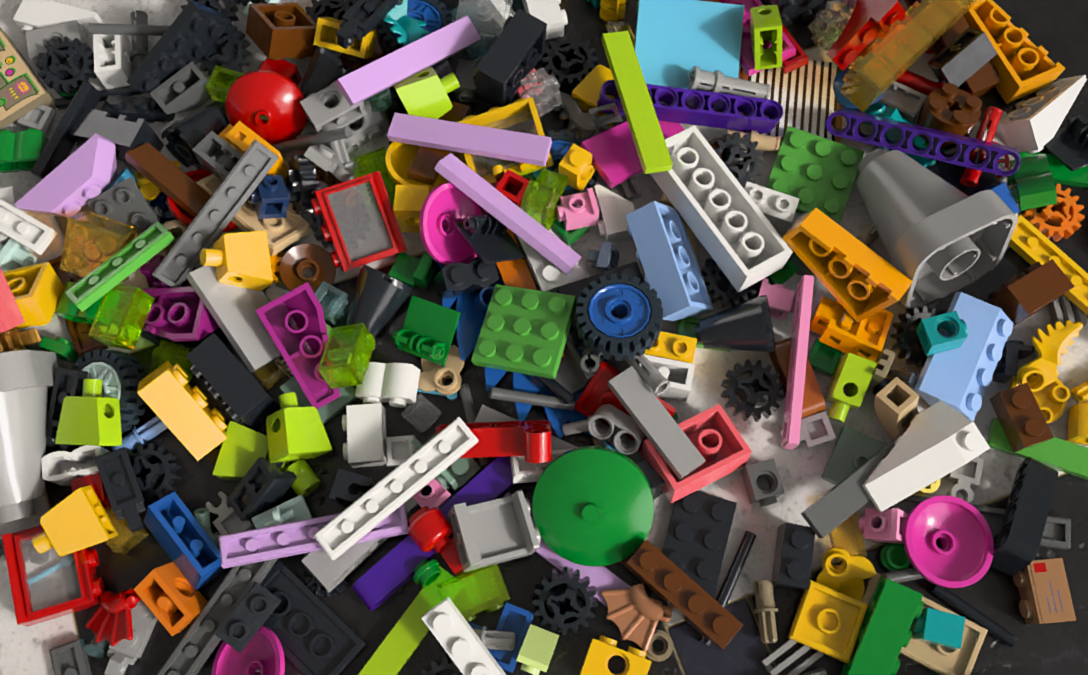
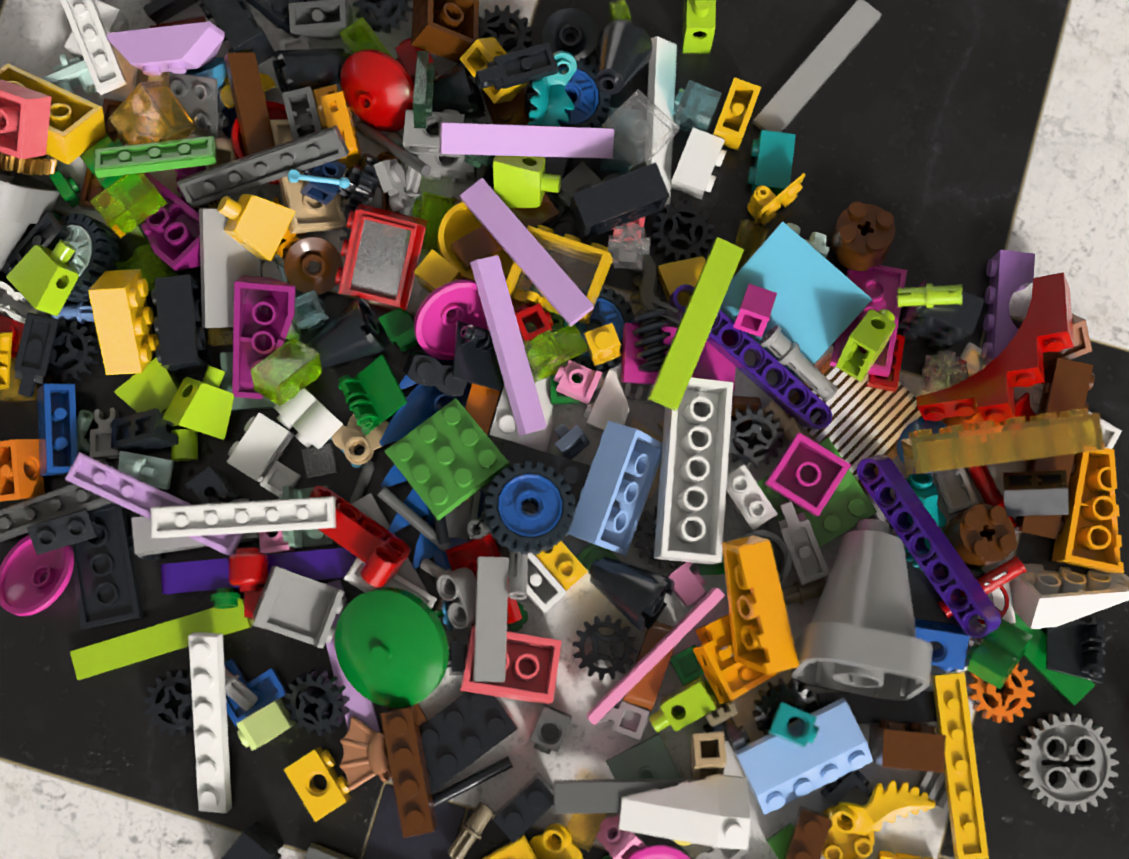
camera: 35 degrees right, 10 degrees up
clear neon green brick [436,564,510,622] -> none
dark tan plate [646,630,673,662] -> none
none -> medium azure hinge [287,169,350,189]
none -> clear green plate [413,51,435,128]
none -> black piece [631,309,671,373]
none -> dark pink brick [733,283,777,337]
none -> dark pink brick [764,432,851,516]
none -> light grey hinge [778,501,829,585]

